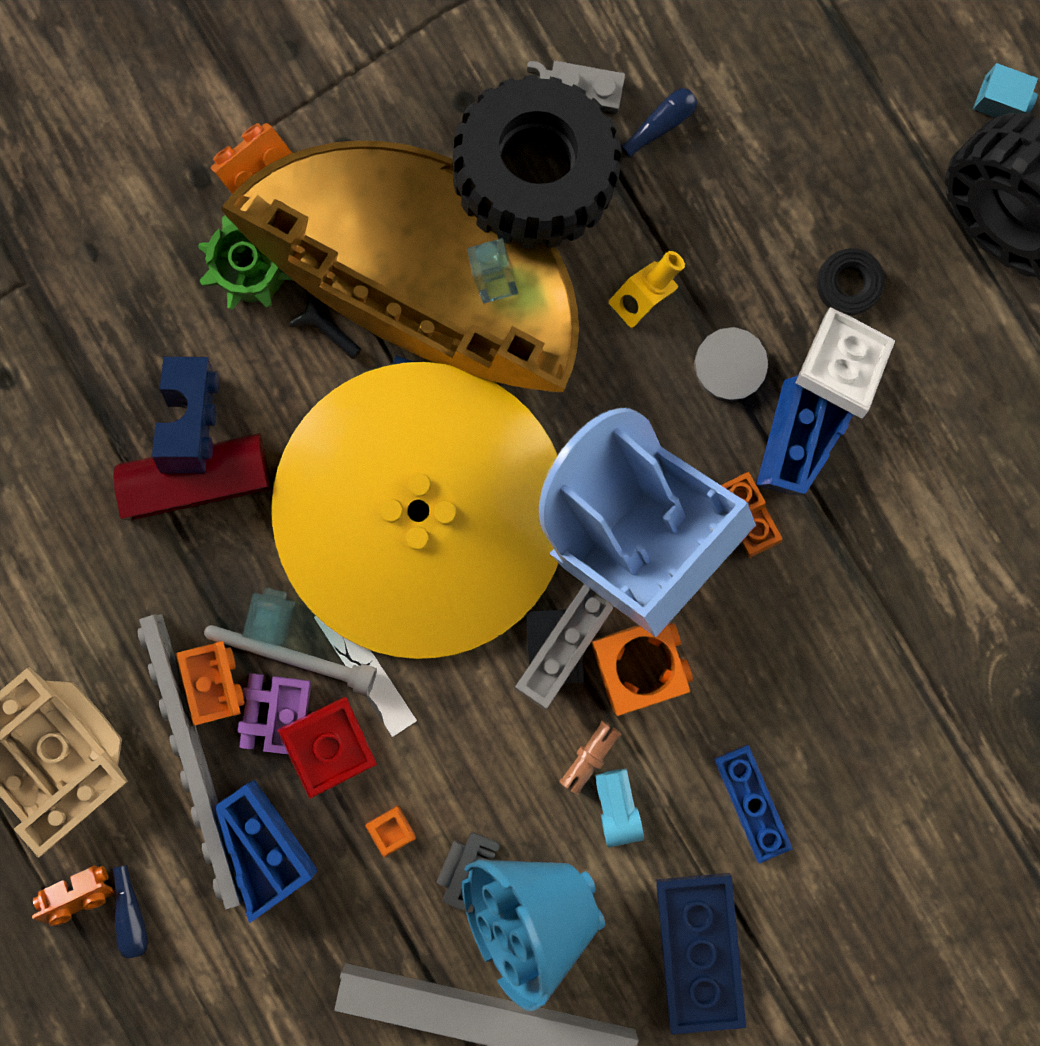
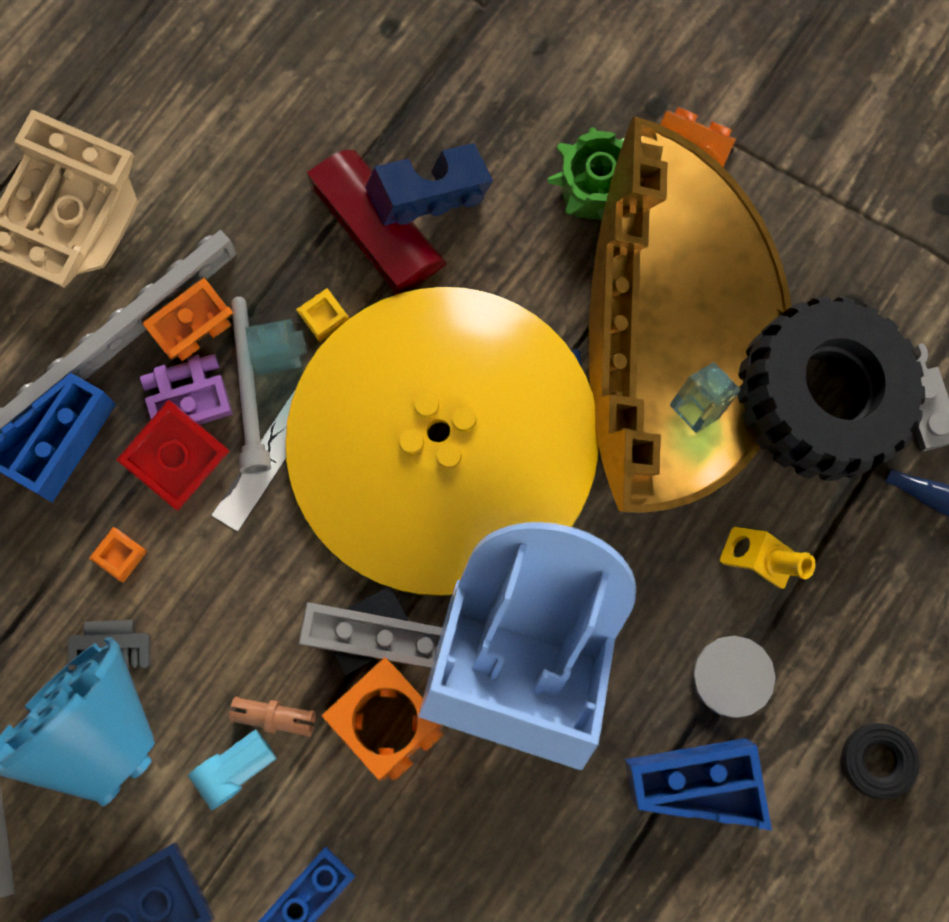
camera: 65 degrees right, 10 degrees down
black piece [289,294,362,360] -> none
orange slope [721,472,783,558] -> none
white tile [795,307,895,419] -> none
none -> yellow tile [296,288,349,343]

